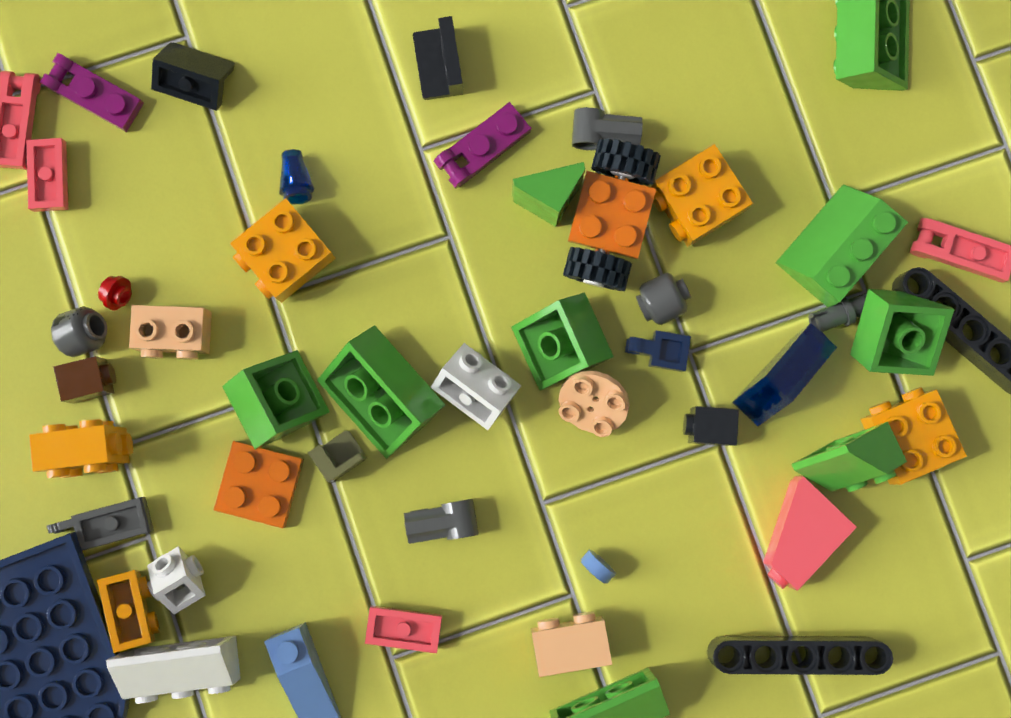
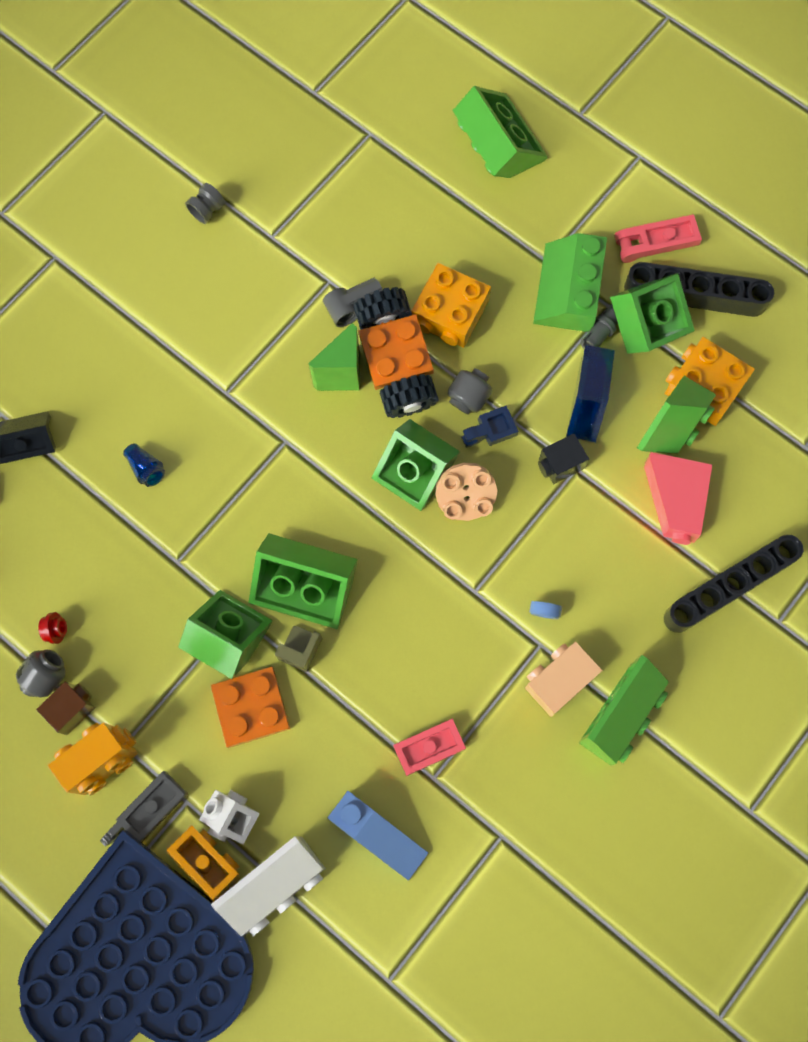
camera: 25 degrees left, 10 degrees down
light nougat brick [129,305,212,360] -> none
light orange brick [230,198,336,303] -> none
dark grey piece [404,499,479,544] -> none
black panel [413,16,464,100] -> none
white brick [431,343,521,430] -> none
magenta plate [433,102,531,189] -> none

